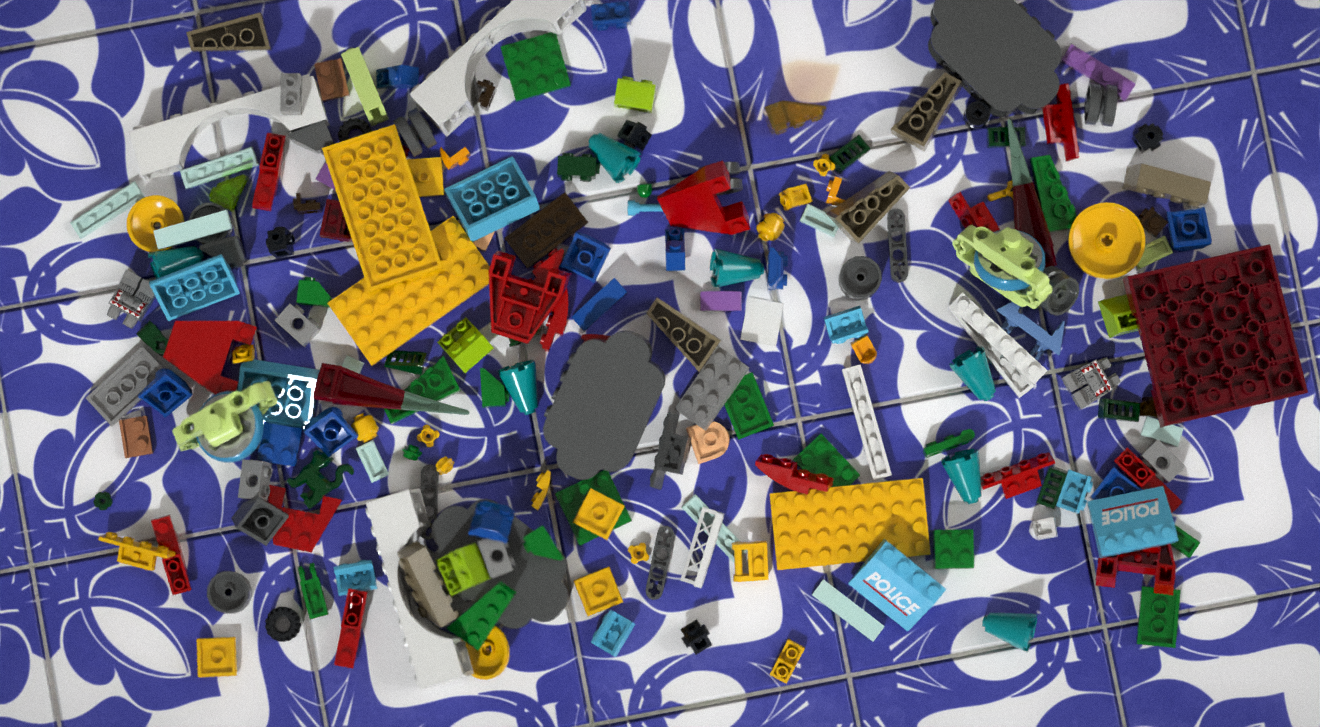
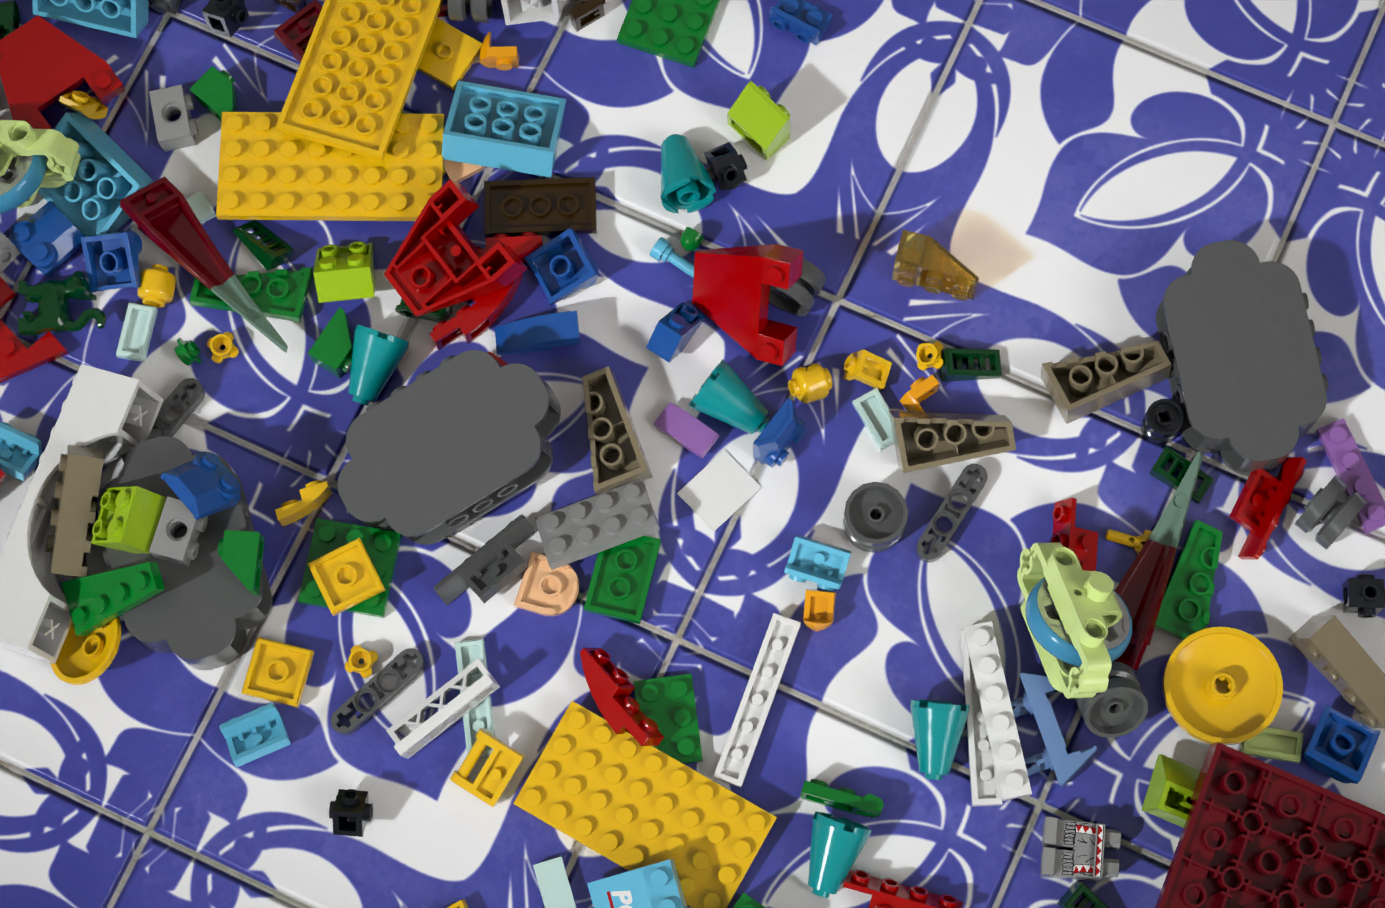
camera: 45 degrees right, 10 degrees down
yellow plate [435,456,455,475] -> none
dark green brick [557,153,600,182] -> none
dark brown bracket [1138,206,1168,237] -> none

